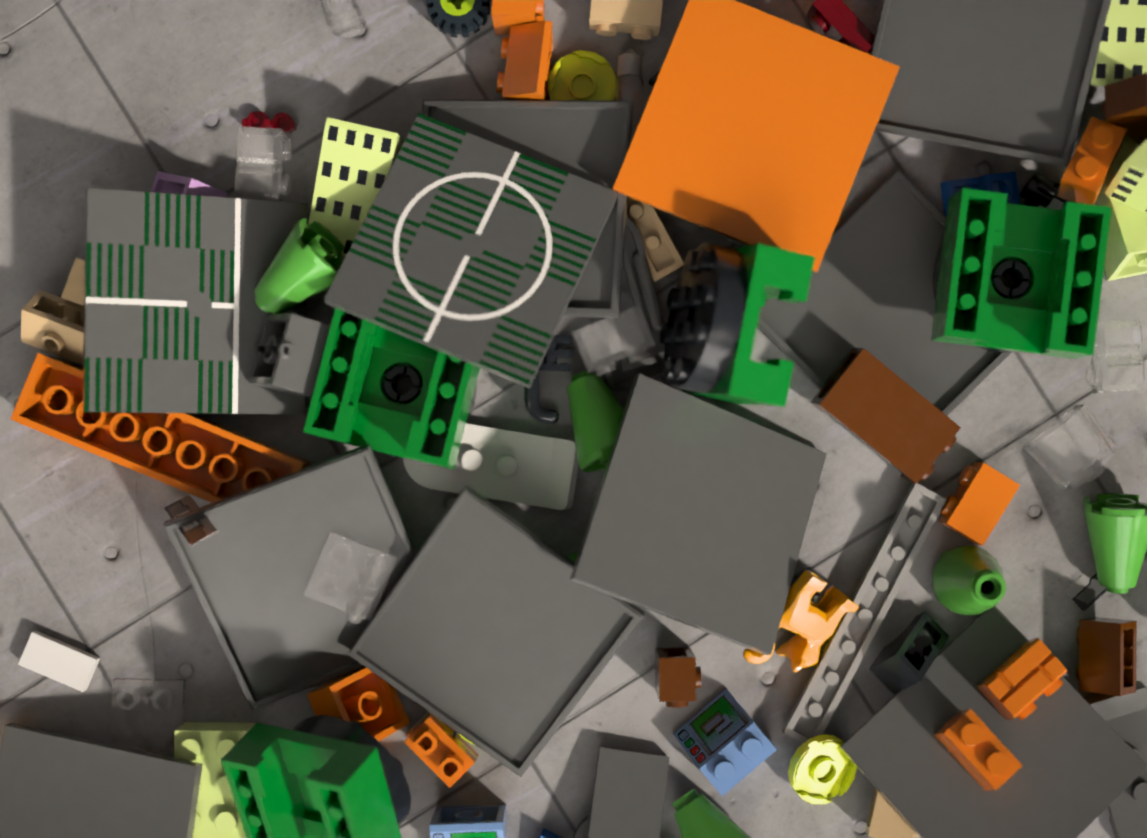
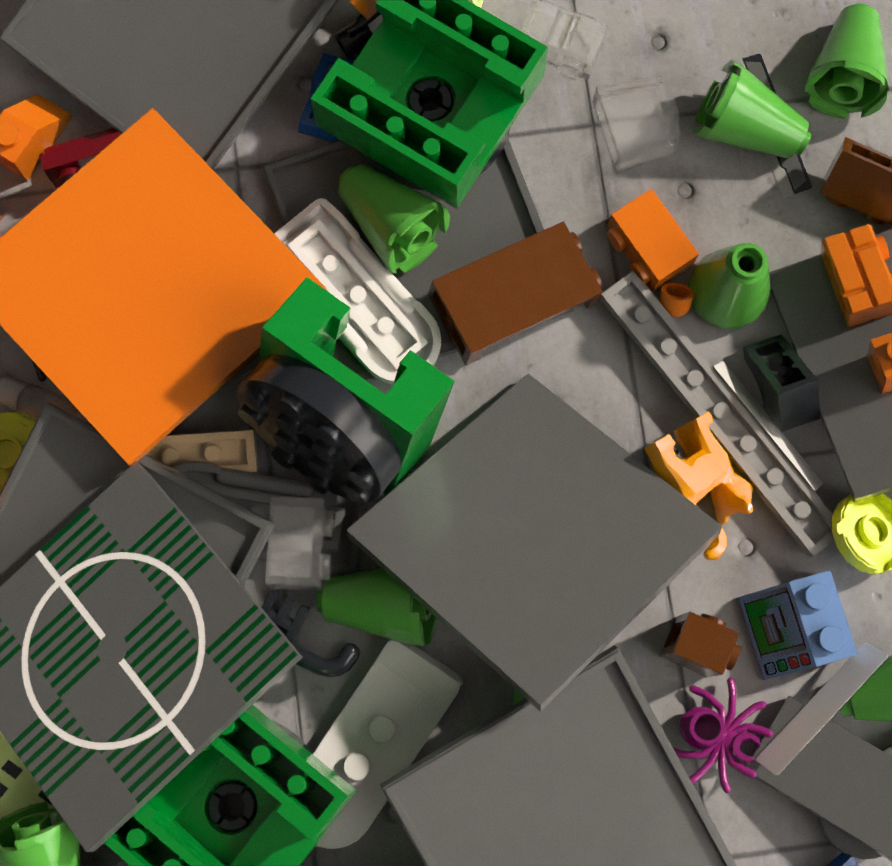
camera: 70 degrees left, 10 degrees down
none -> white piece [274,198,441,384]
none -> bright green cone [338,164,450,274]
none -> orange hinge [659,283,694,318]
none -> magenta animal [672,677,773,793]
none -> white sticker [714,361,823,491]
none -> white sticker [756,642,888,775]

